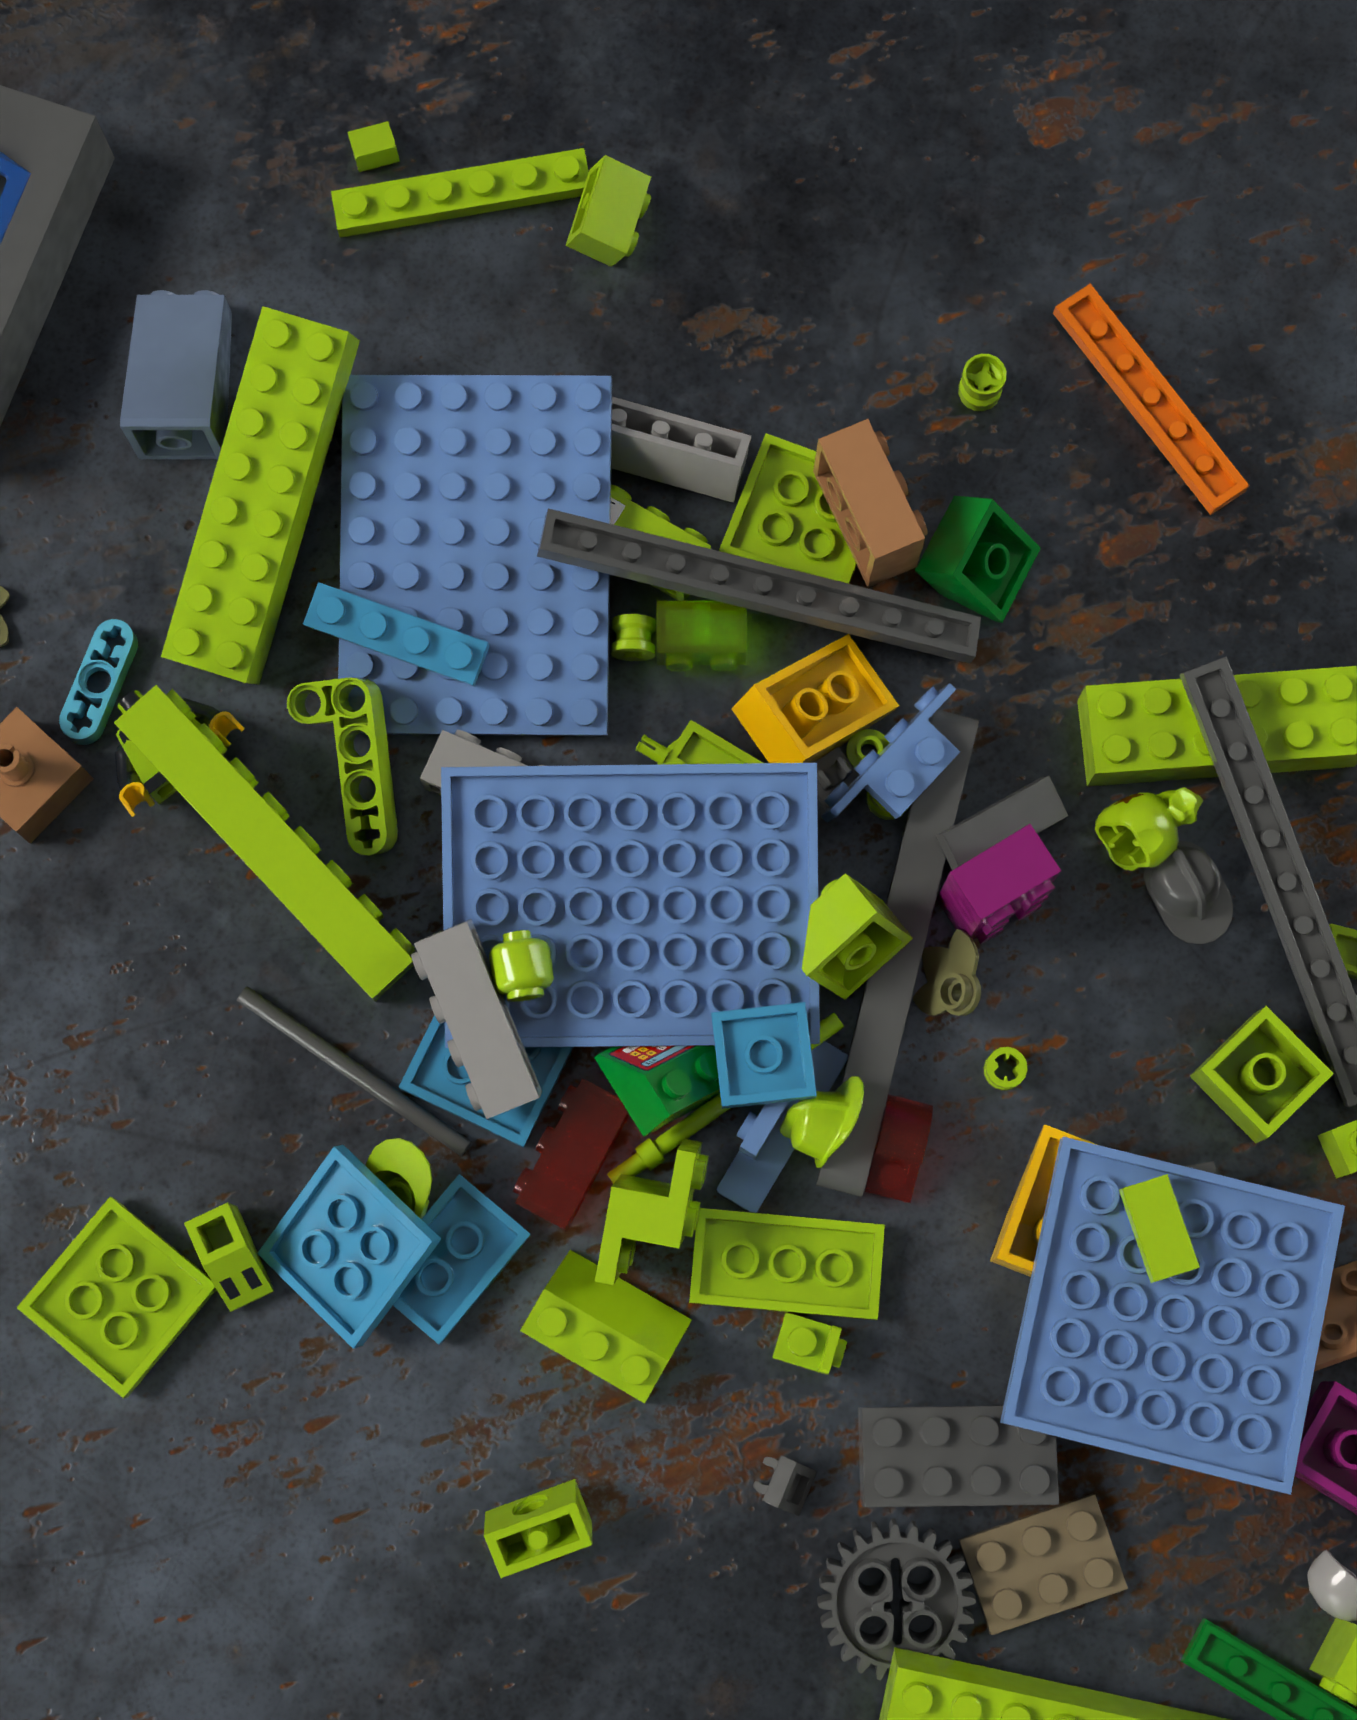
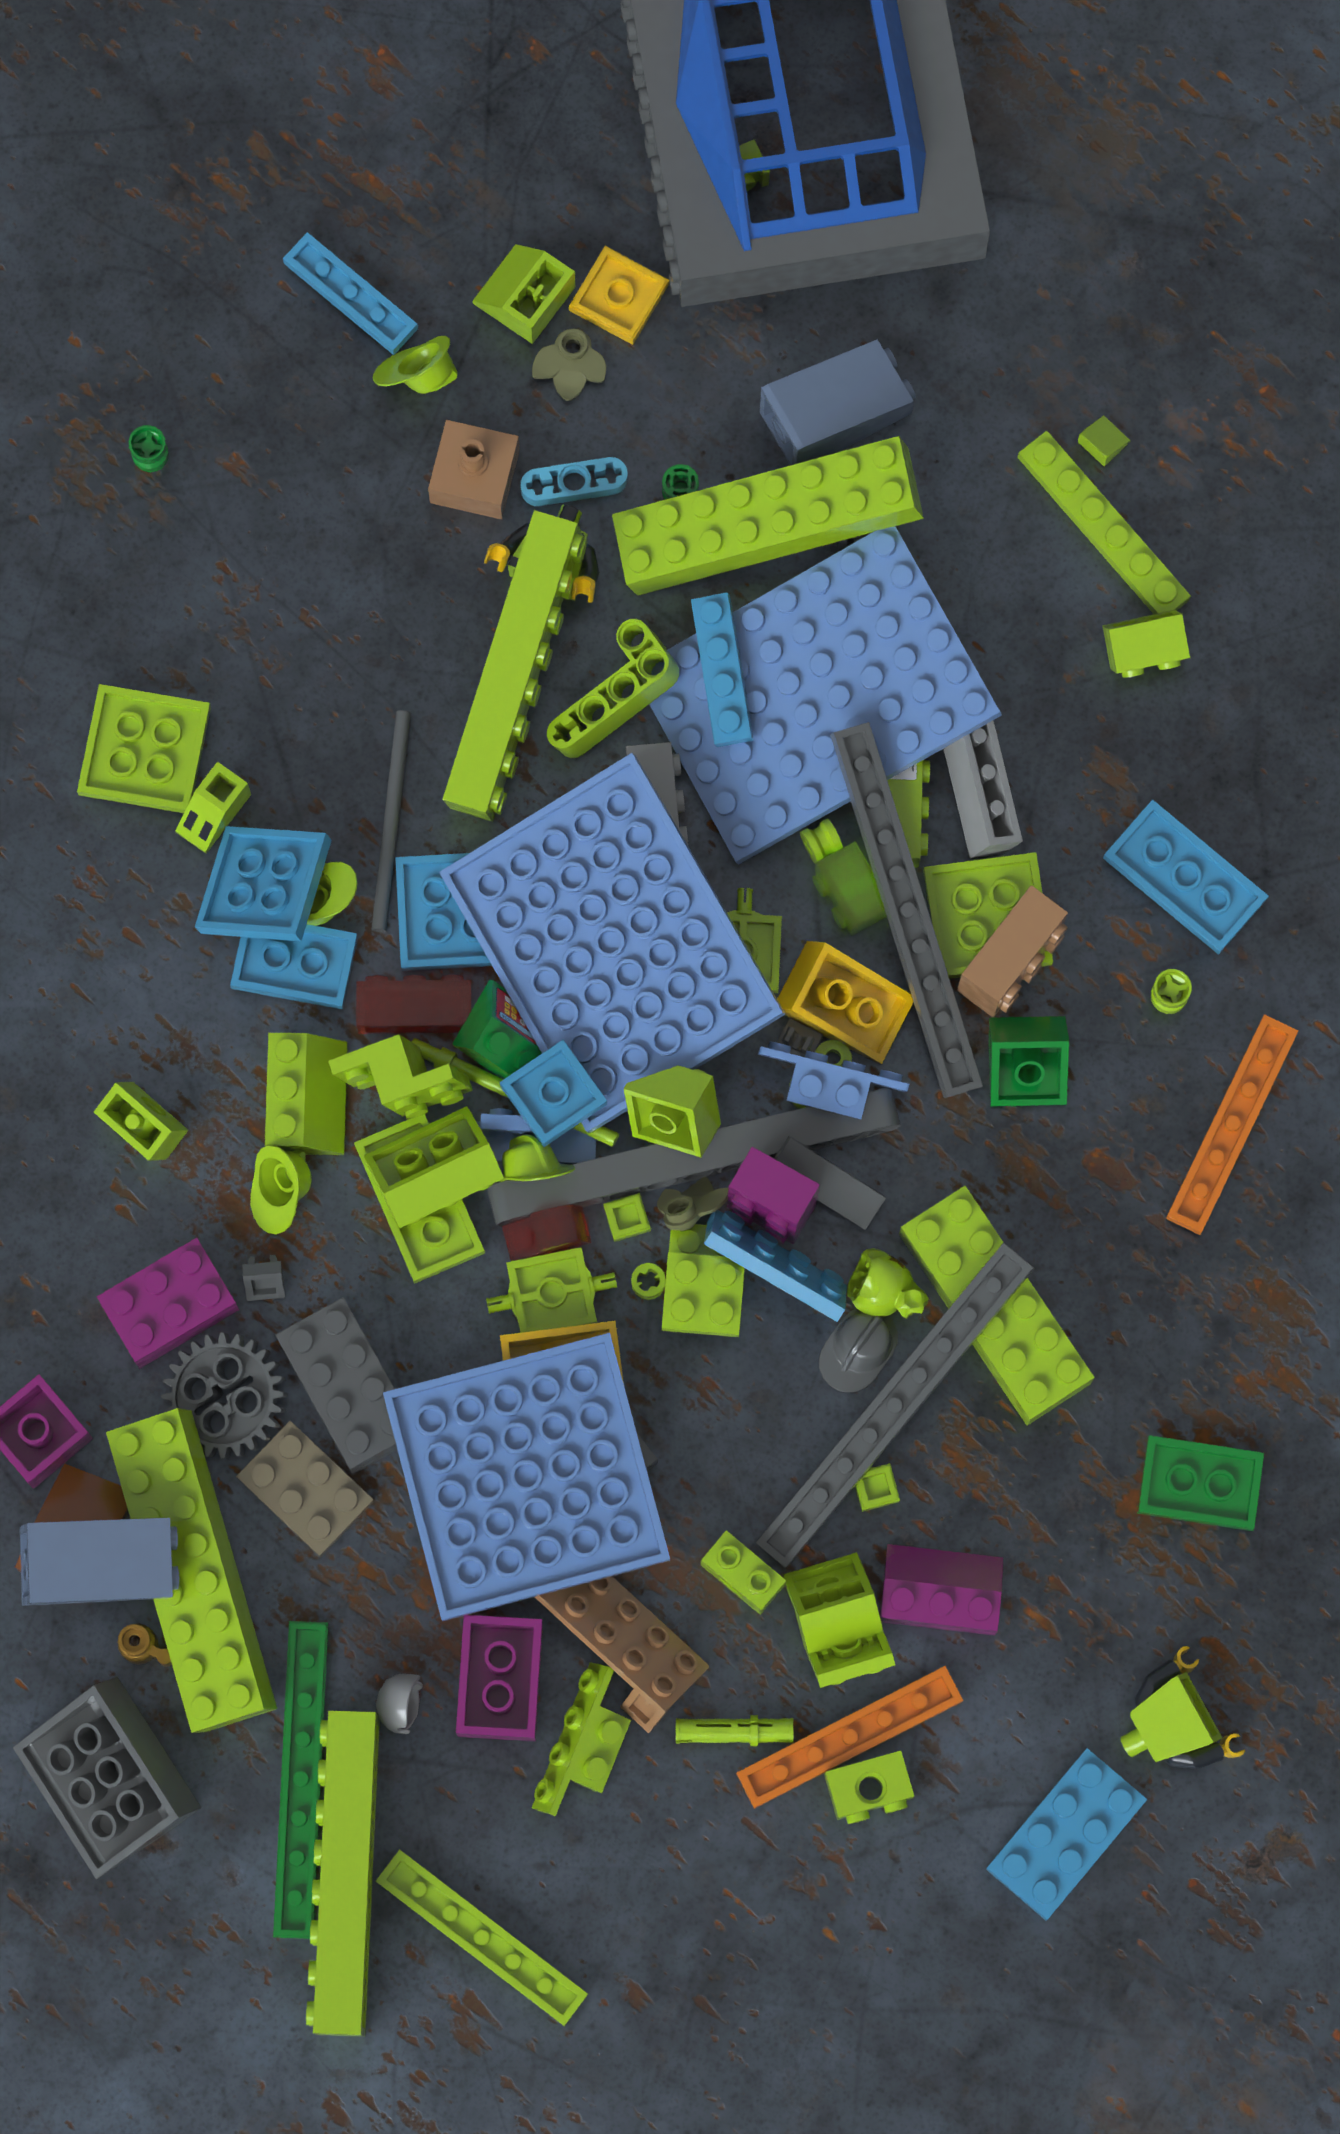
camera: 60 degrees right, 0 degrees up
light grey brick [411,919,542,1119] -> none
lime head [489,930,554,1002] -> none
lime bracket [772,1312,847,1375] -> none
lime tile [1119,1174,1200,1283] -> none
lime brick [1190,1006,1334,1144] -> none
none -> magenta brick [96,1237,239,1369]
none -> lime piece [250,1145,312,1234]
none -> lime slope [363,1106,504,1228]
none -> lime plate [486,1247,617,1333]
none -> lime tile [603,1193,651,1242]
none -> green wheel [662,464,699,500]
none -> lime bracket [662,1224,745,1337]
none -> dark azure plate [704,1210,847,1322]
none -> dark azure plate [1103,800,1269,955]

